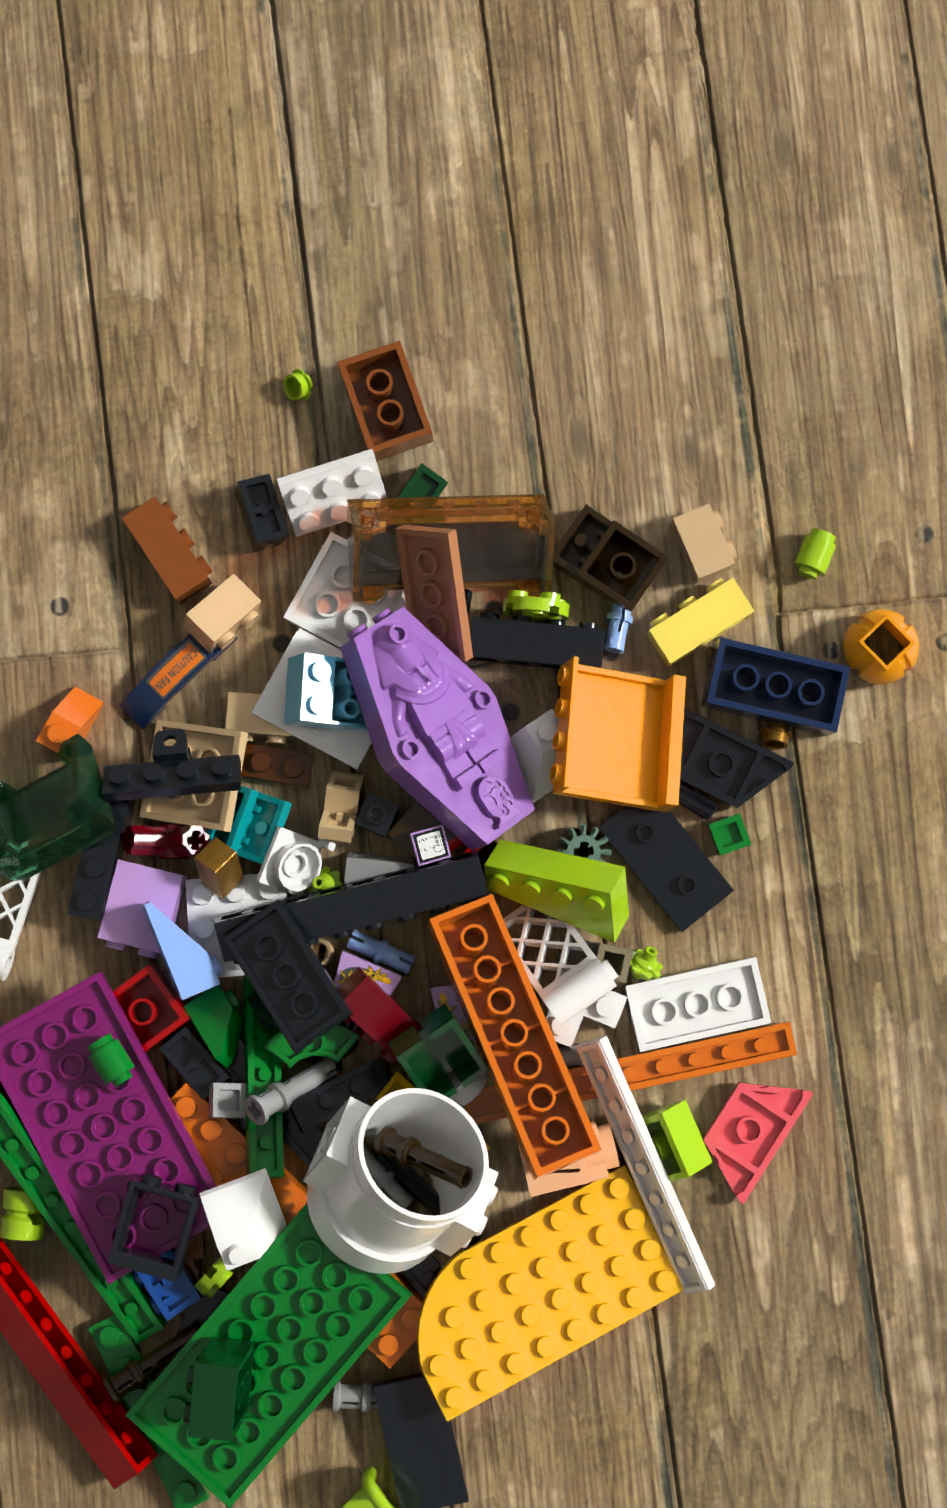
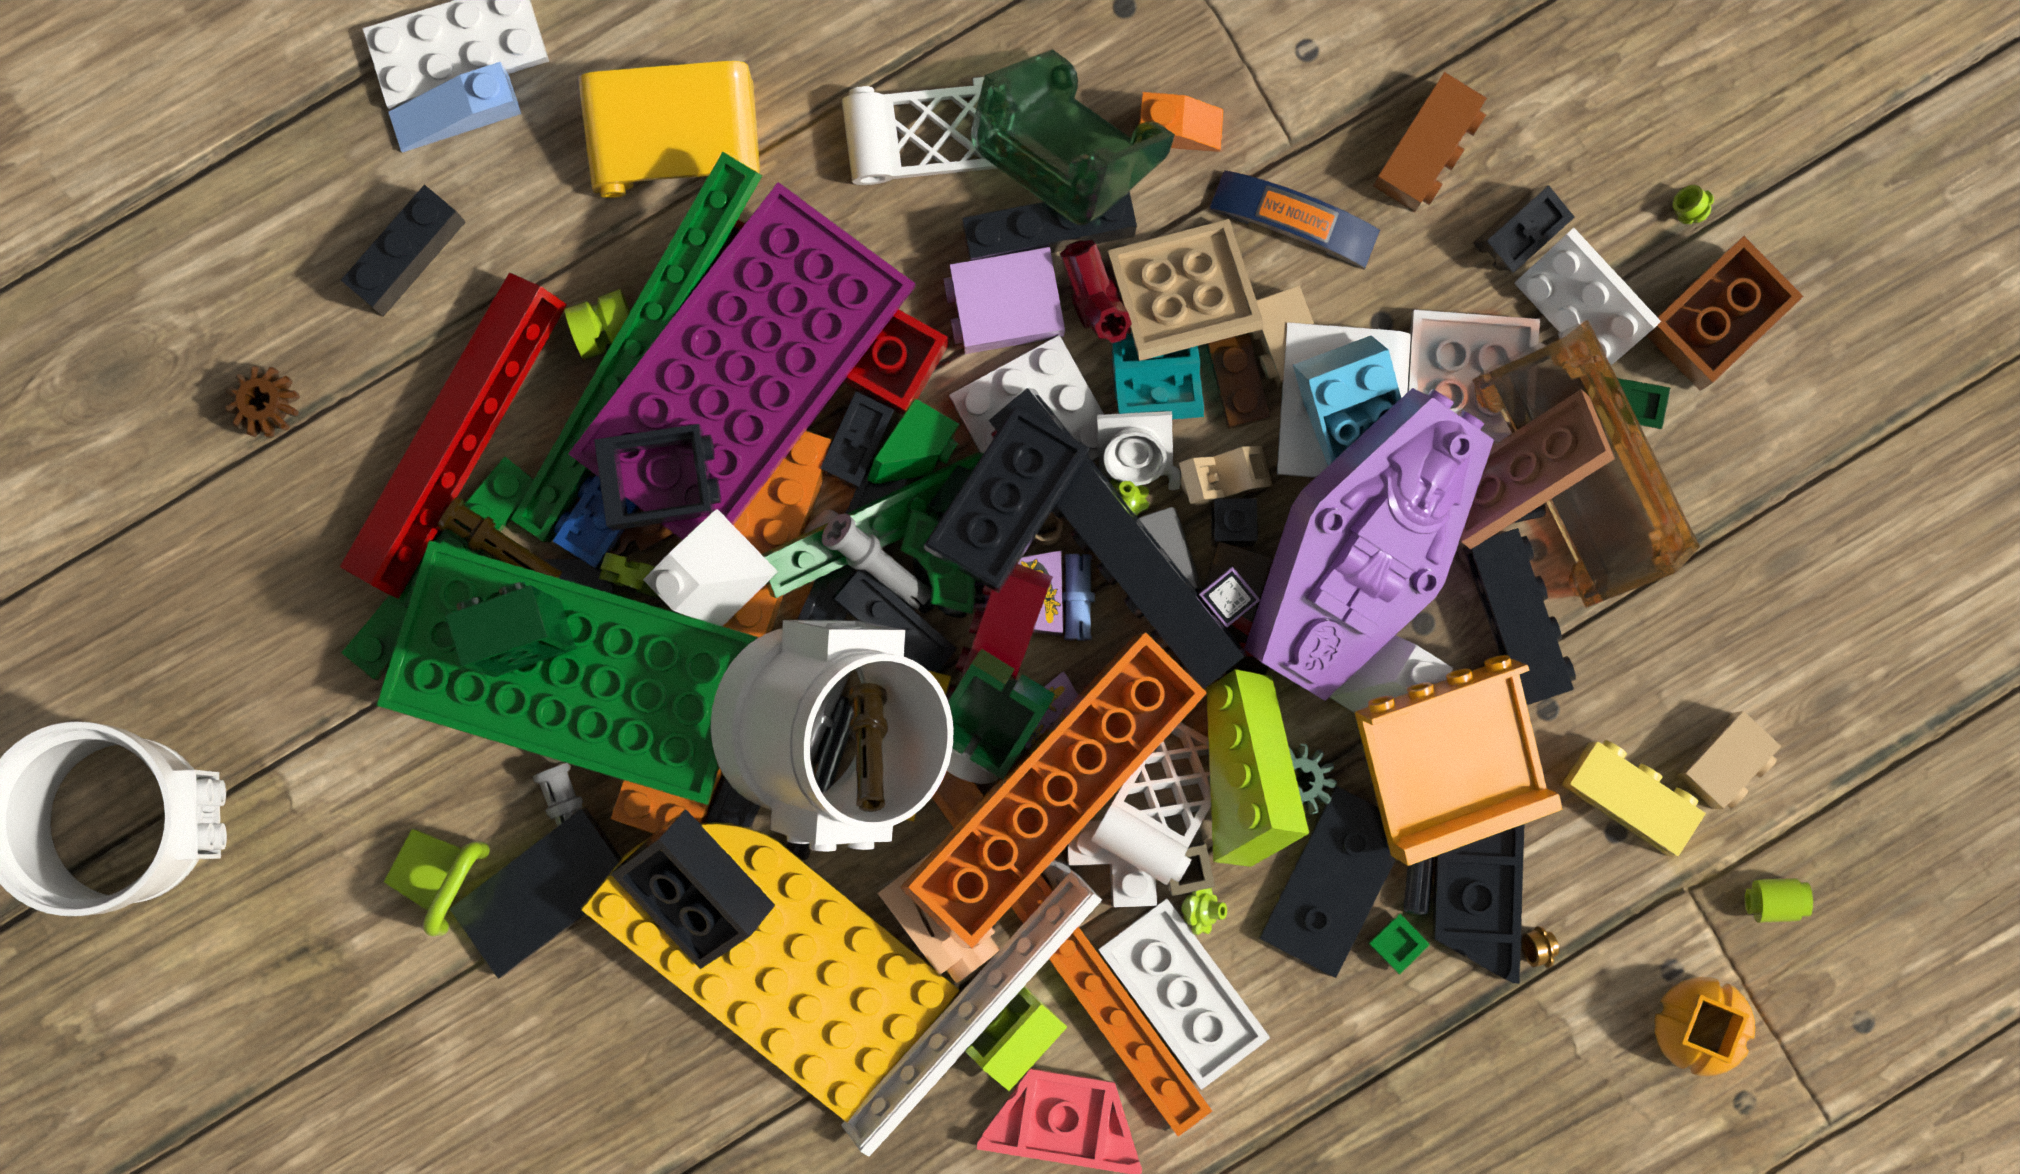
camera: 60 degrees right, 0 degrees up
green brick [86,1033,135,1087] -> none
black plate [102,729,241,802] -> none
light blue slope [141,901,222,1000] -> none
tan brick [183,574,261,654] -> none
pearl gold piece [194,837,244,899] -> none
light grey plate [209,1083,246,1119] -> none
lime plate [502,590,570,622] -> none
dark brown slope [548,504,669,612] -> none
light blue pin [604,603,633,654] -> none
dark blue brick [700,637,850,736] -> none
none -> black slope [611,809,775,970]

